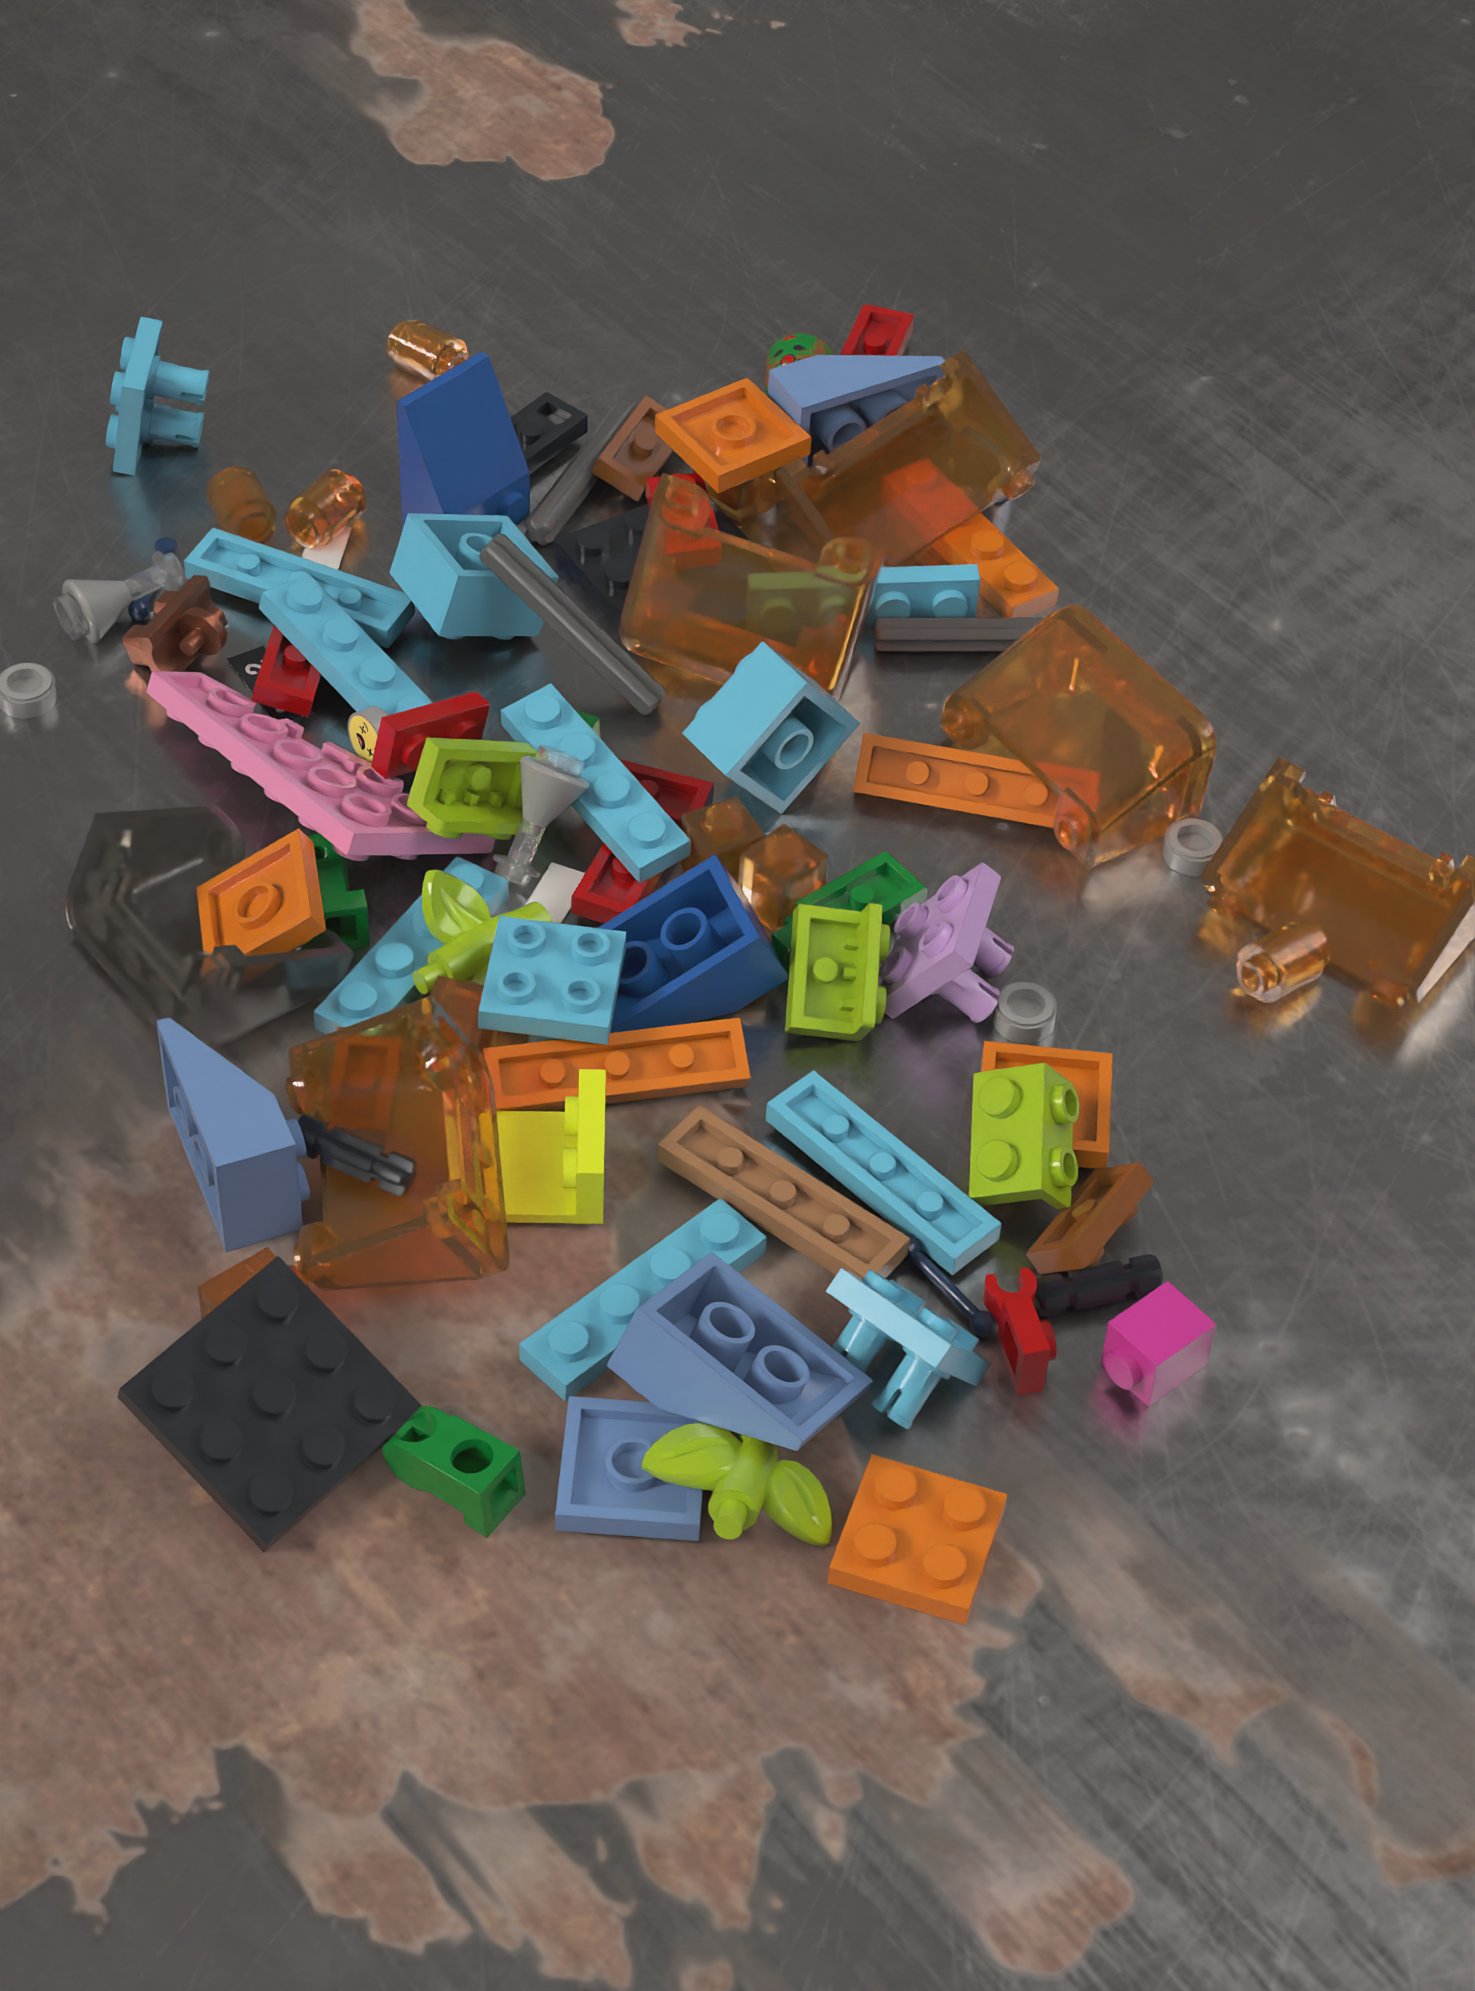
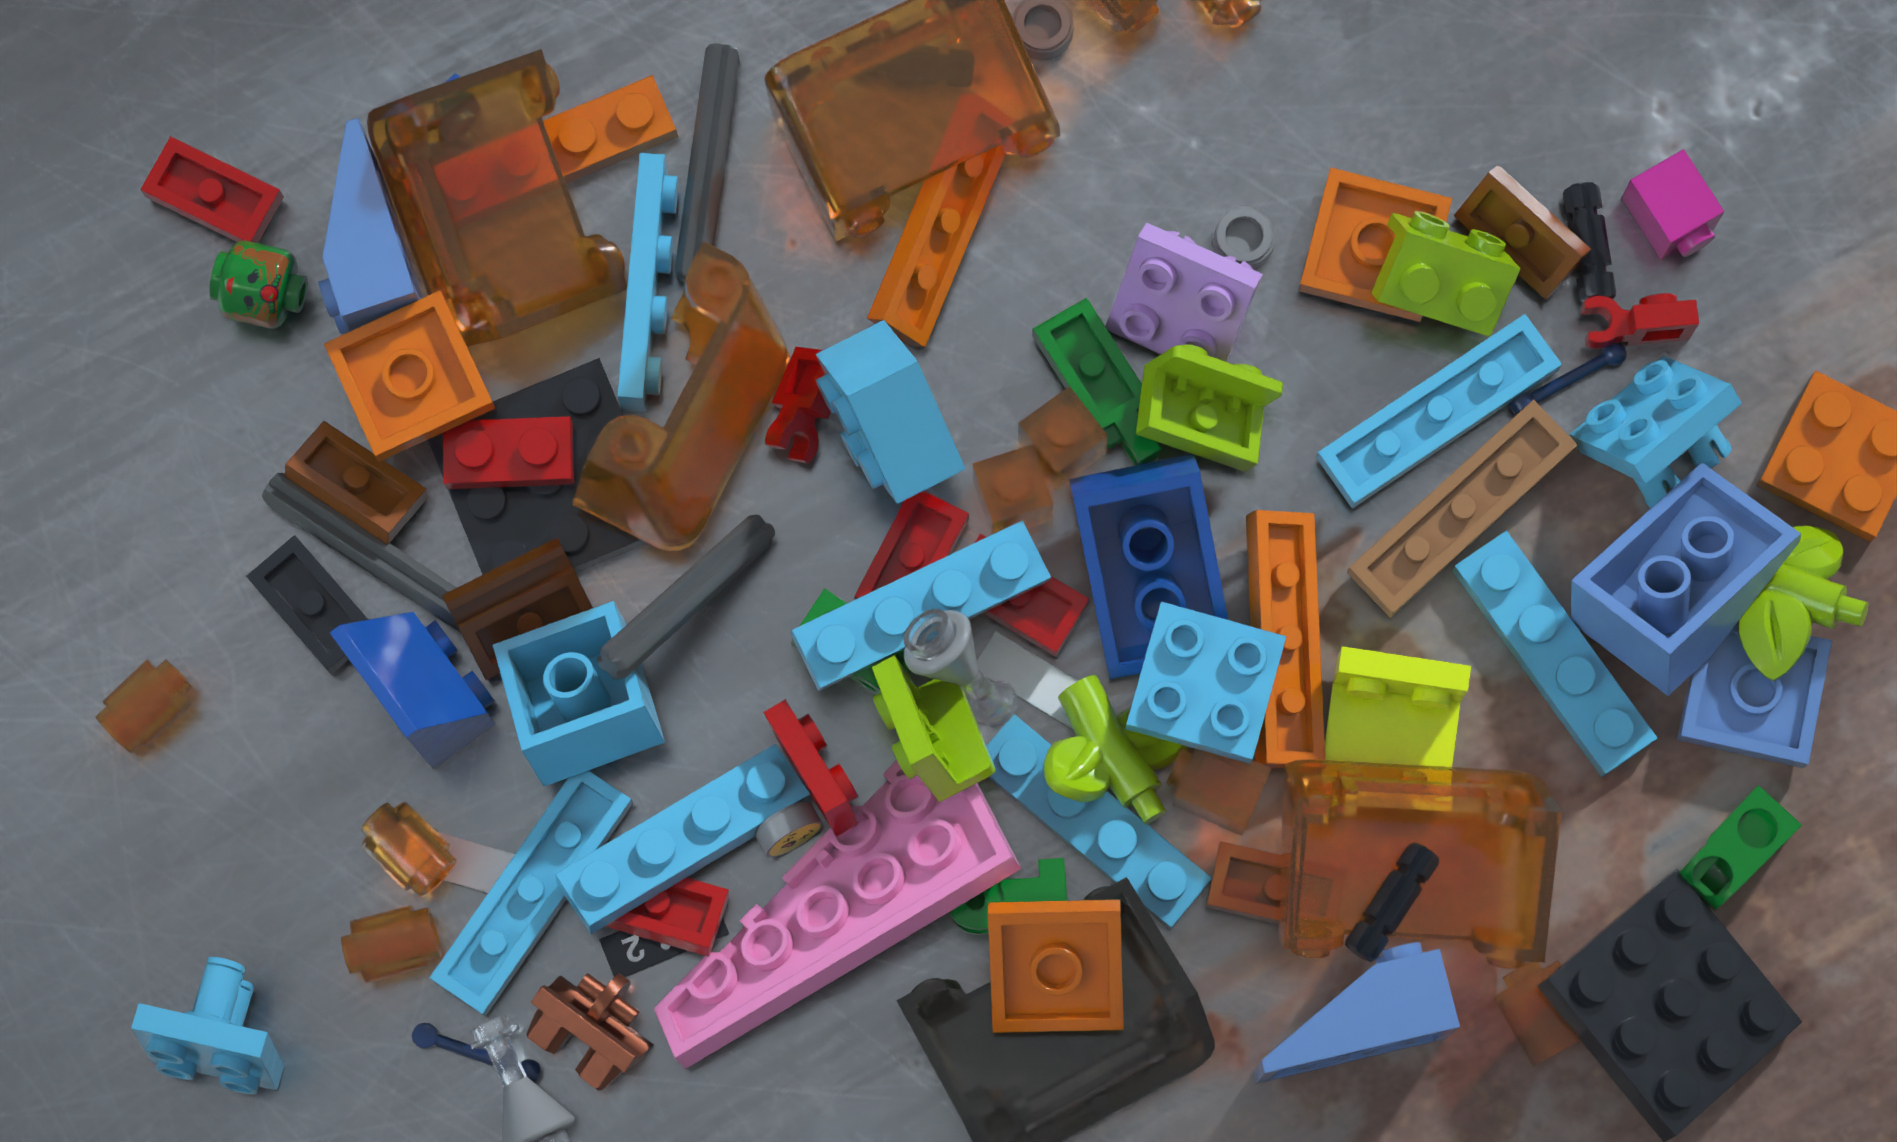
camera: 75 degrees left, 30 degrees up
none -> reddish brown plate [442,538,593,680]

